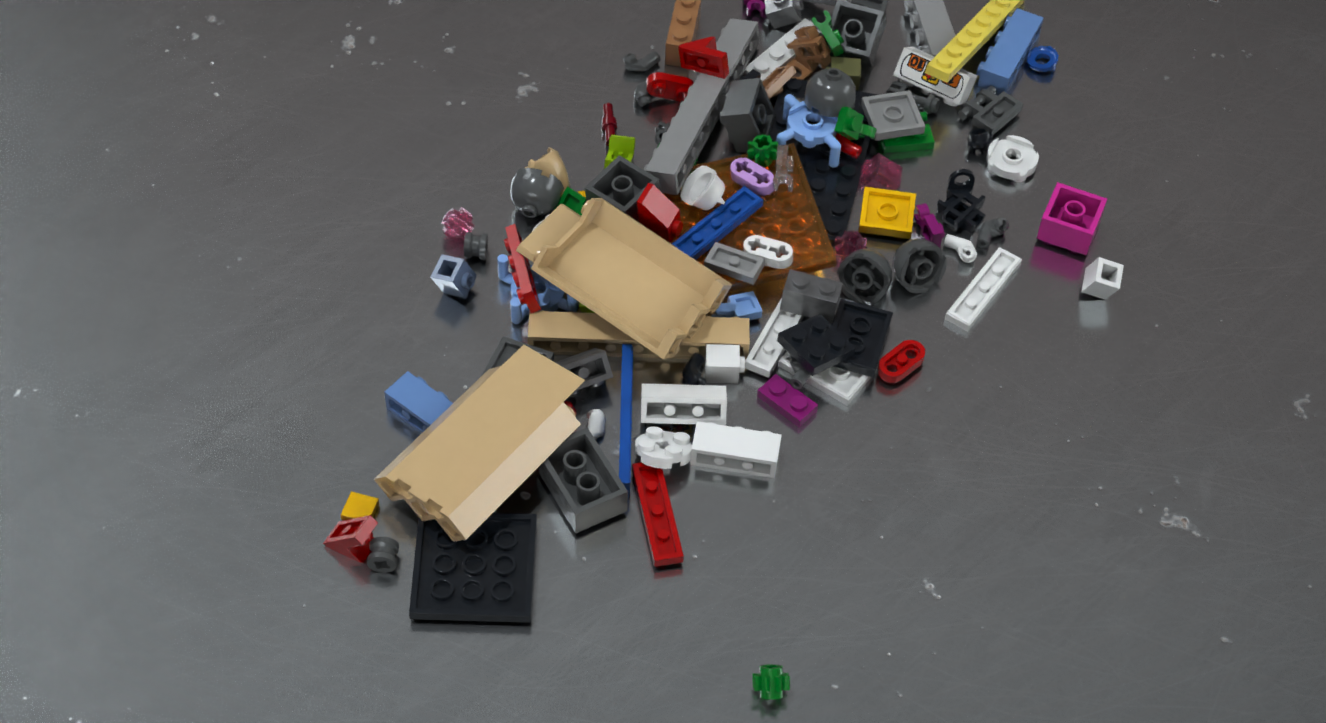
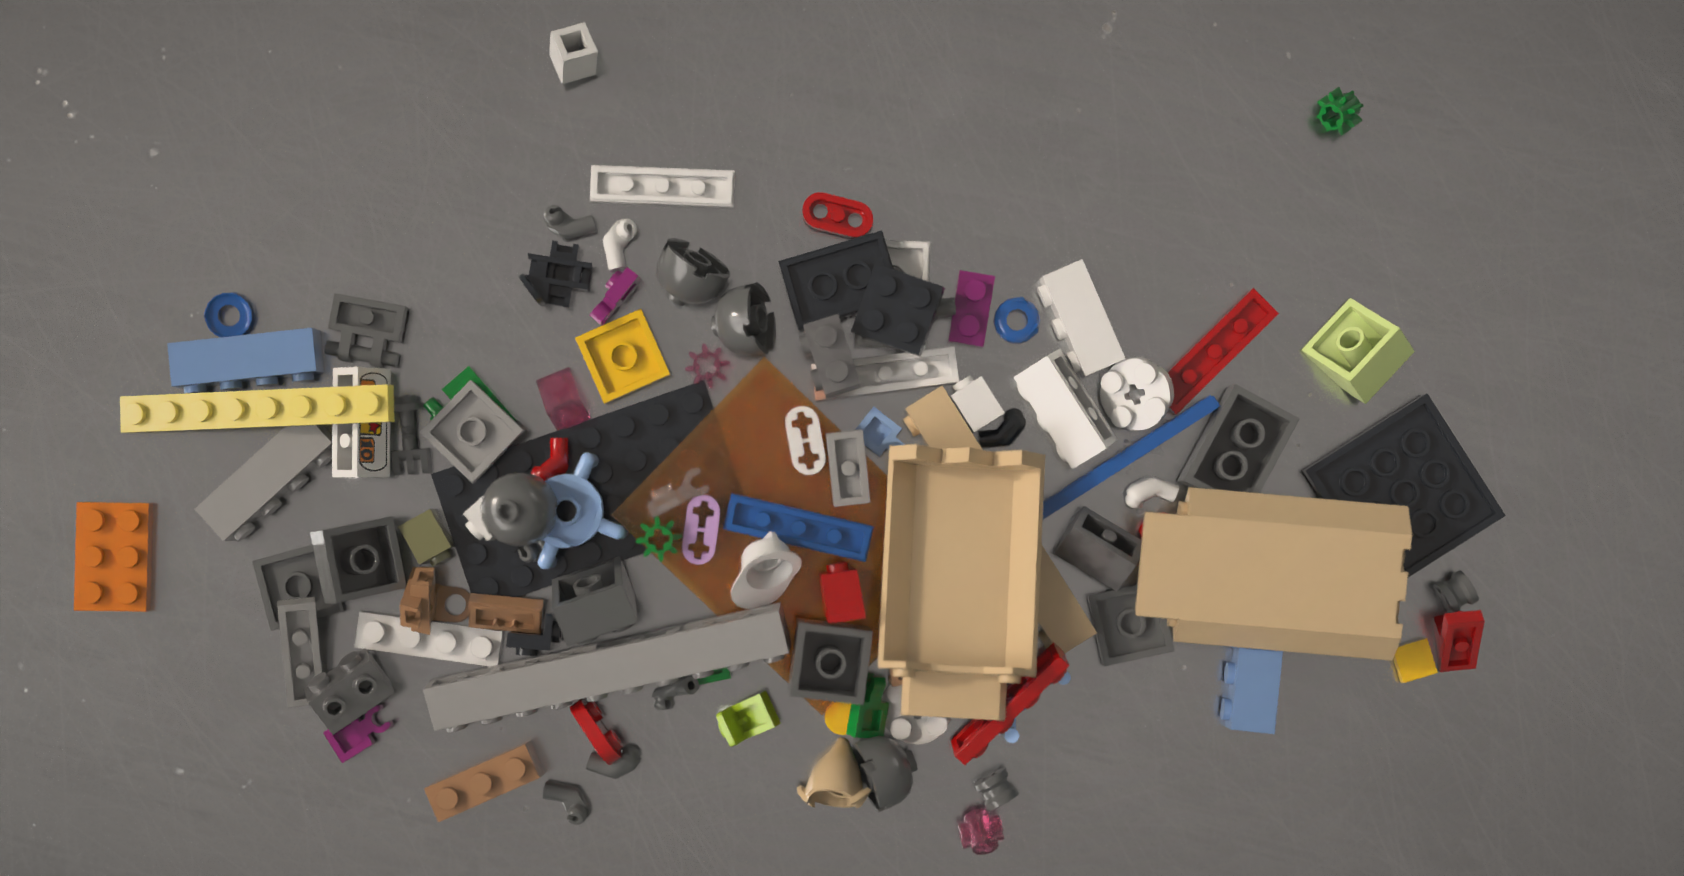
camera: 120 degrees left, 35 degrees up
sand blue brick [430,254,477,298] -> none
dark red bar [601,103,617,146] -> none
red slope [678,37,729,79] -> none
green plate [812,10,844,57] -> none
green plate [834,107,877,140] -> none
black plate [967,128,993,149] -> none
white plate [986,135,1039,183] -> none
dark pink brick [1036,182,1107,256] -> none
none -> blue piece [994,296,1040,344]
none -> yellowish green slope [1302,298,1415,404]

